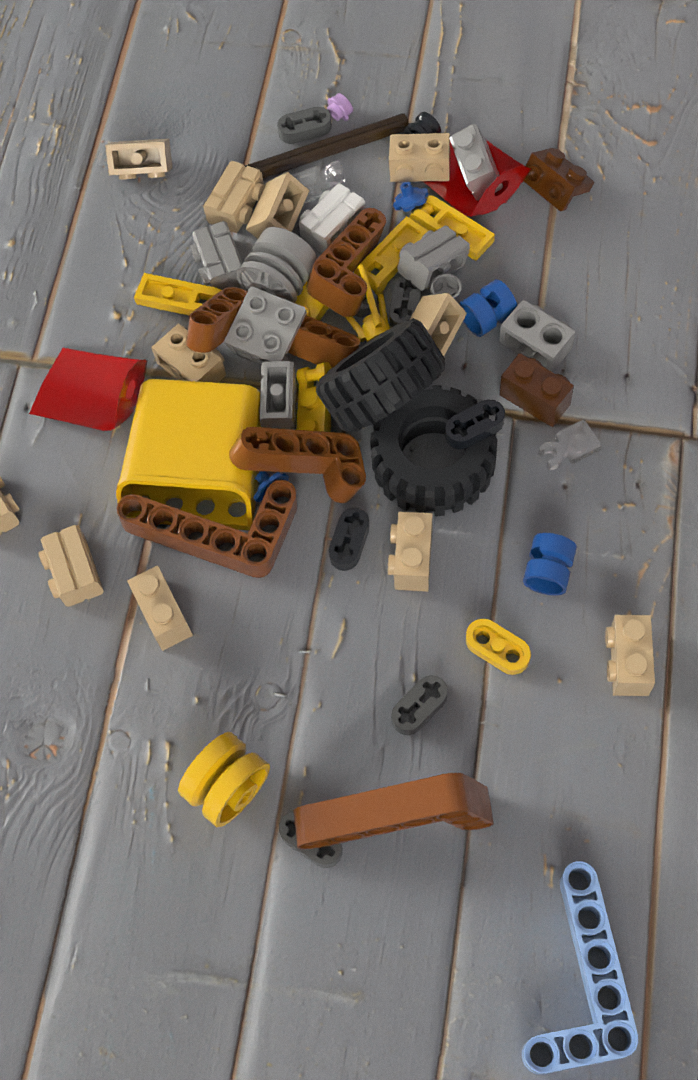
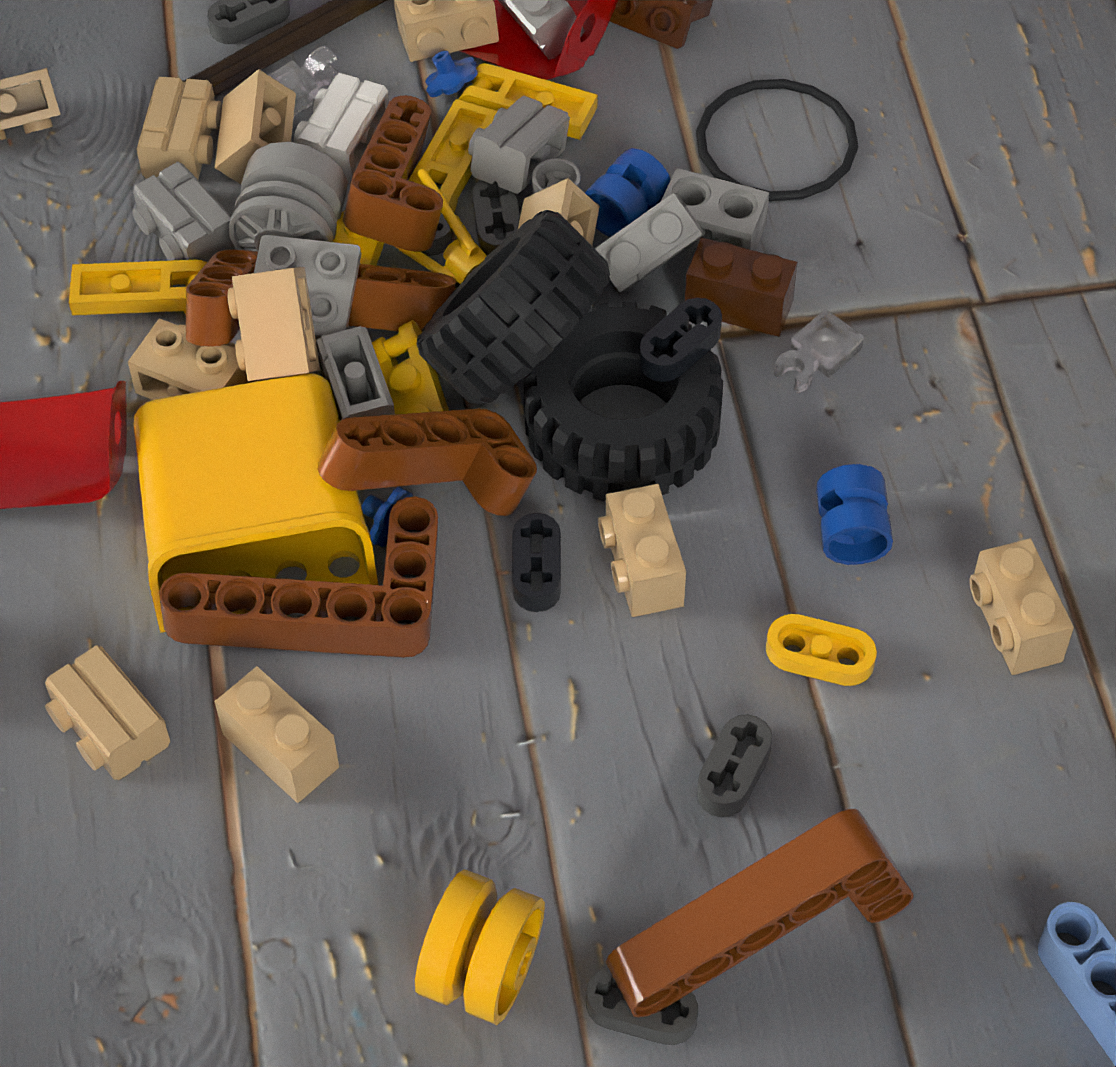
camera: 25 degrees left, 10 degrees down
none -> tan brick [228,267,320,381]
none -> light grey brick [595,193,706,293]
none -> black piece [696,79,858,201]

